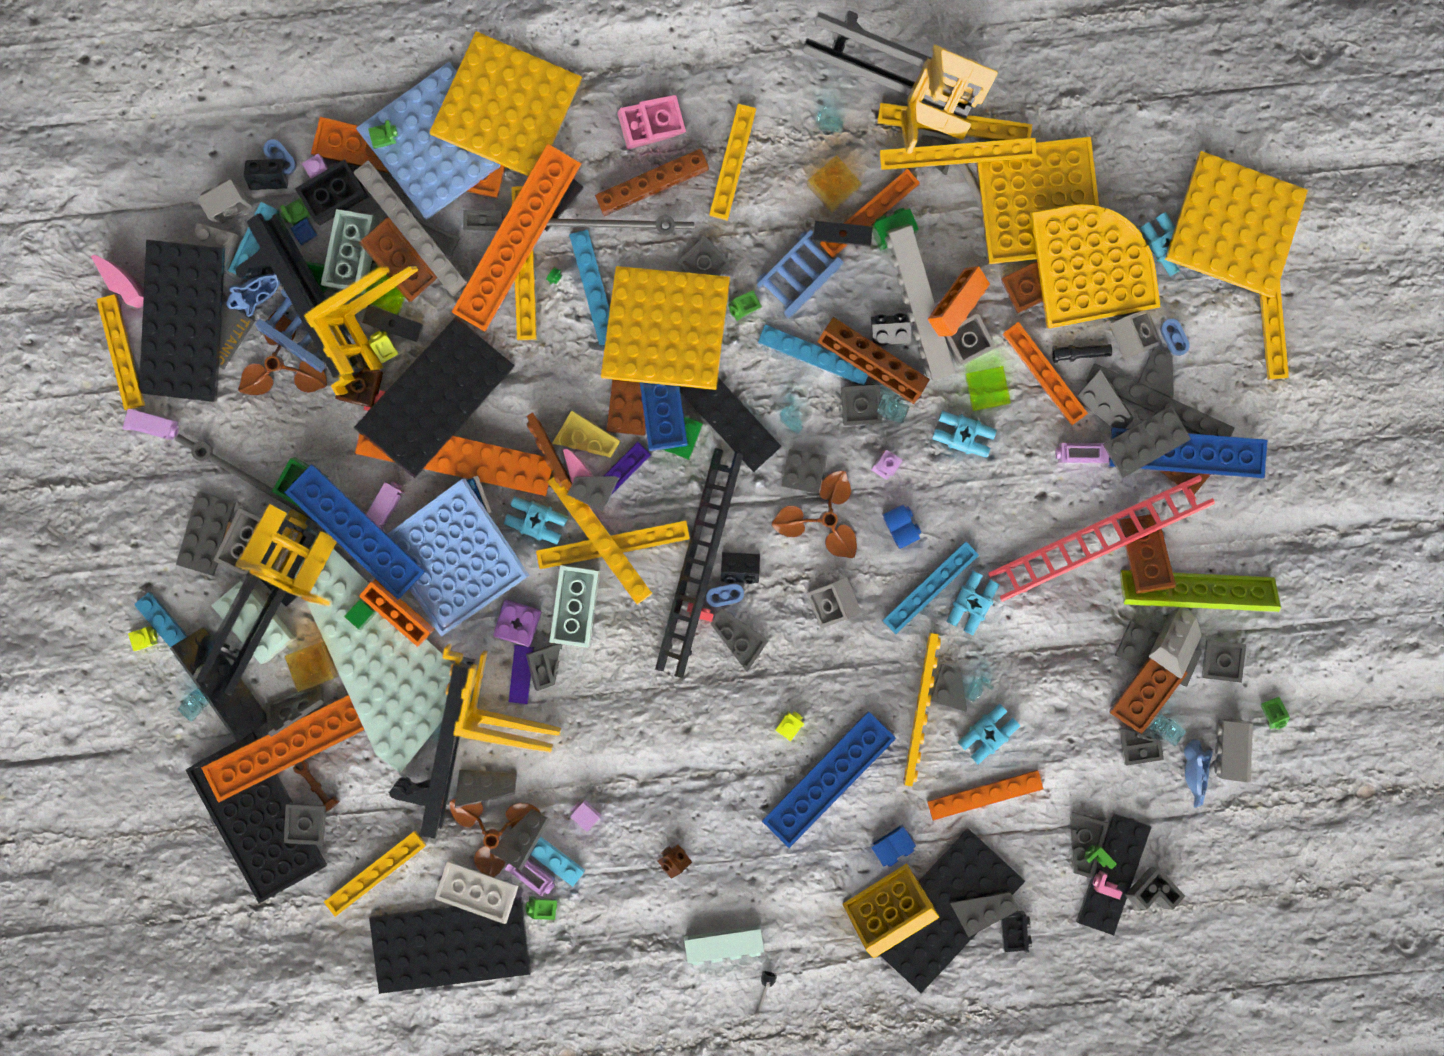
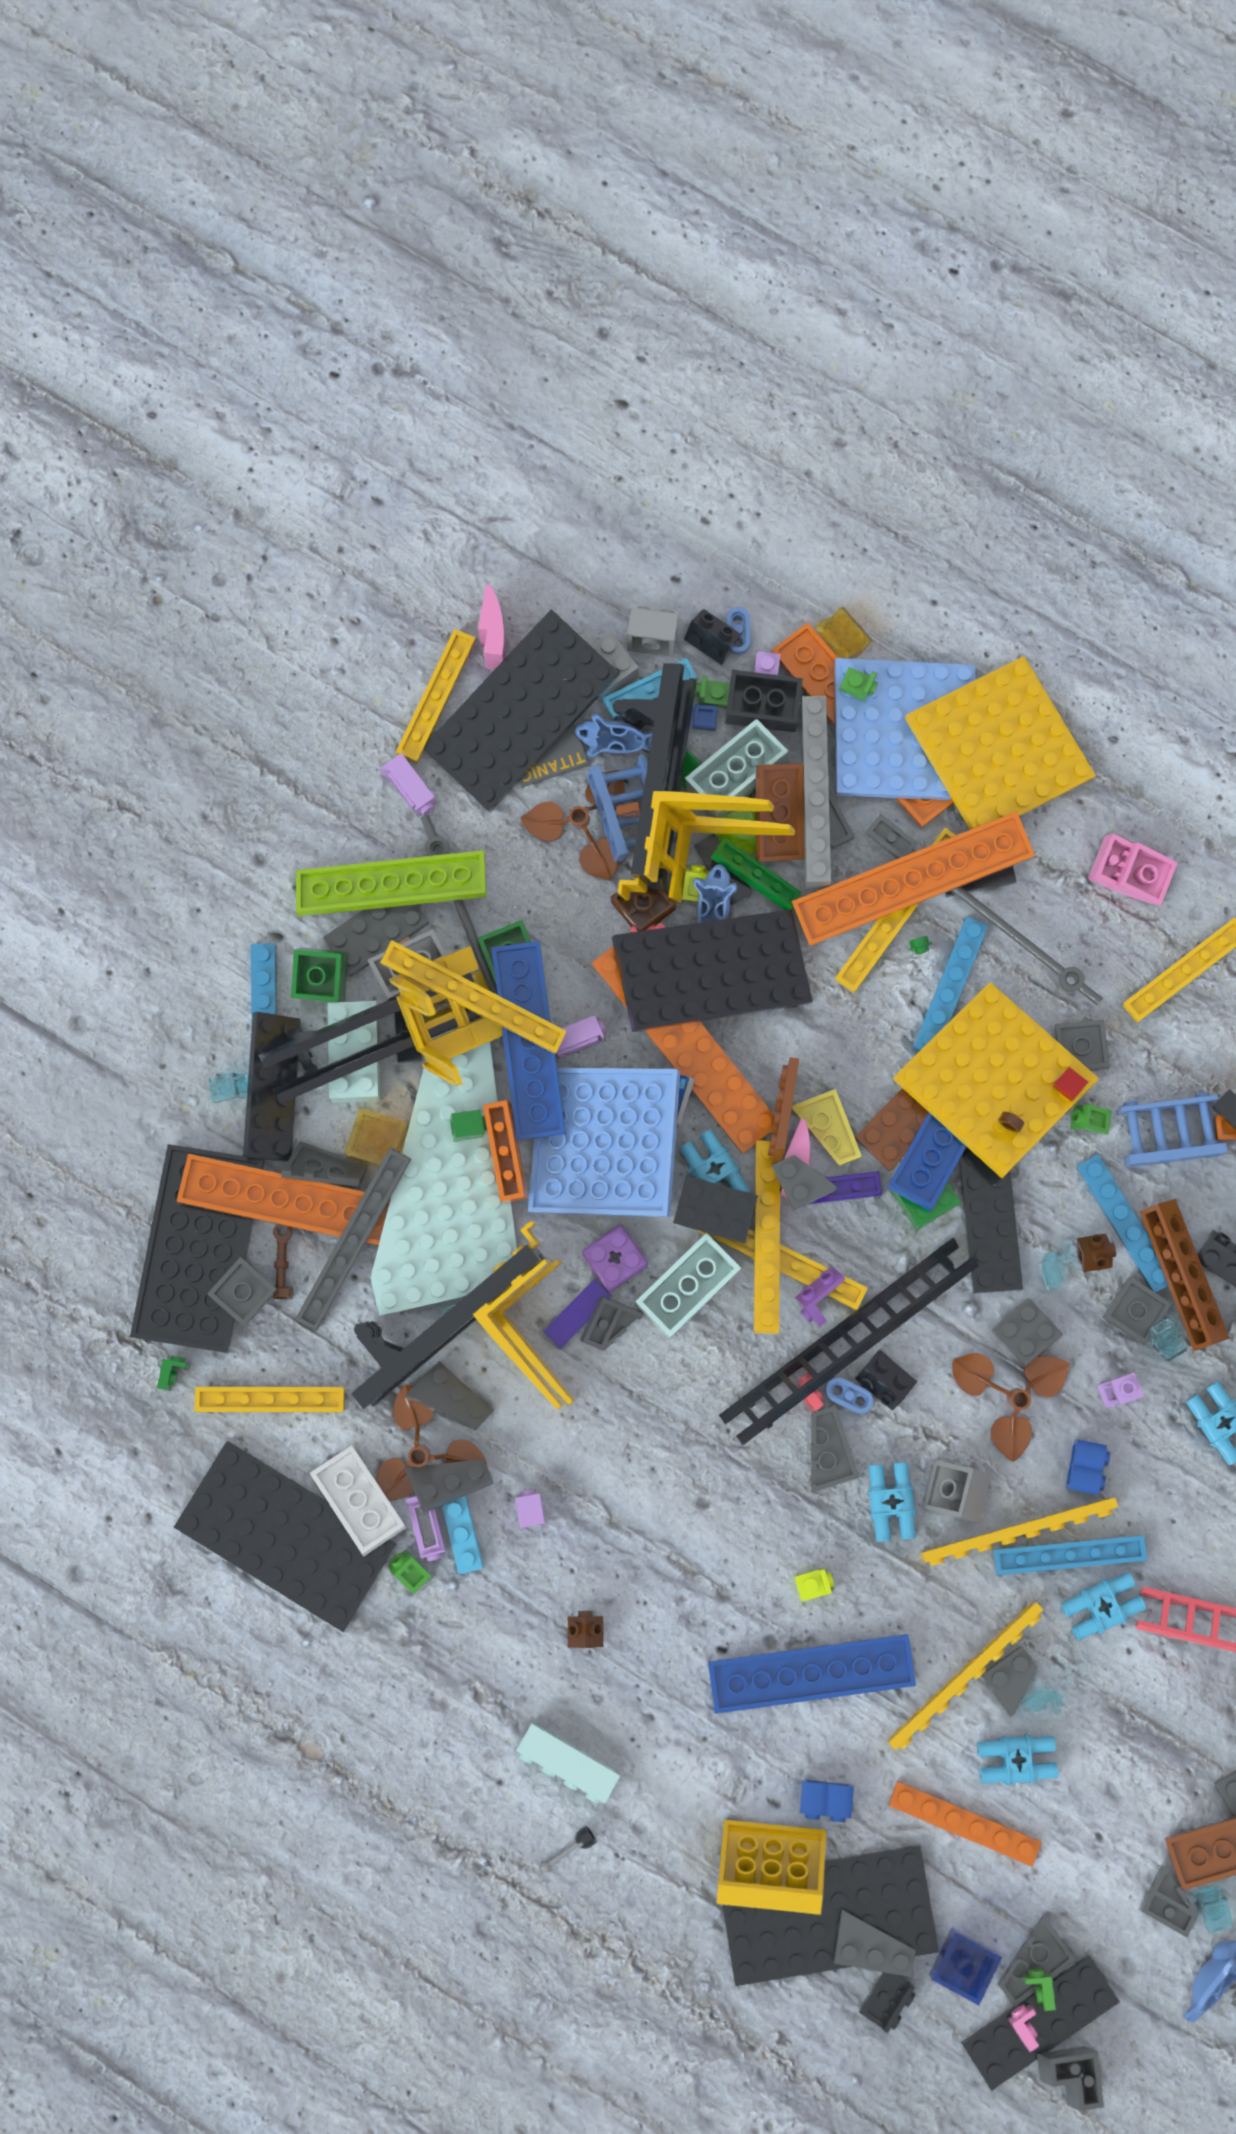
camera: 40 degrees right, 10 degrees down
neon yellow bracket [128,626,158,651] -> none
dark orange brick [595,148,709,217] -> none
none -> green bracket [157,1355,191,1391]
none -> green brick [291,947,348,1002]
none -> dark grey tile [295,1147,412,1331]
none -> lime plate [296,850,487,917]
none -> yellow plate [380,940,567,1054]
none -> dark orange tile [616,801,641,818]
none -> black brick [673,1175,758,1243]
none -> medium blue animal [693,864,738,923]
none -> green plate [710,837,801,910]
none -> medium lavender bracket [795,1267,845,1327]
none -> clear yellow bracket [815,607,872,659]
none -> medium azure pin [867,1462,917,1542]
none -> yellow plate [920,1497,1118,1566]
none -> clear blue brick [929,1927,1002,2006]
none -> reddish brown tile [998,1111,1025,1133]
none -> red tile [1053,1067,1088,1102]
none -> reddish brown brick [1077,1233,1116,1272]

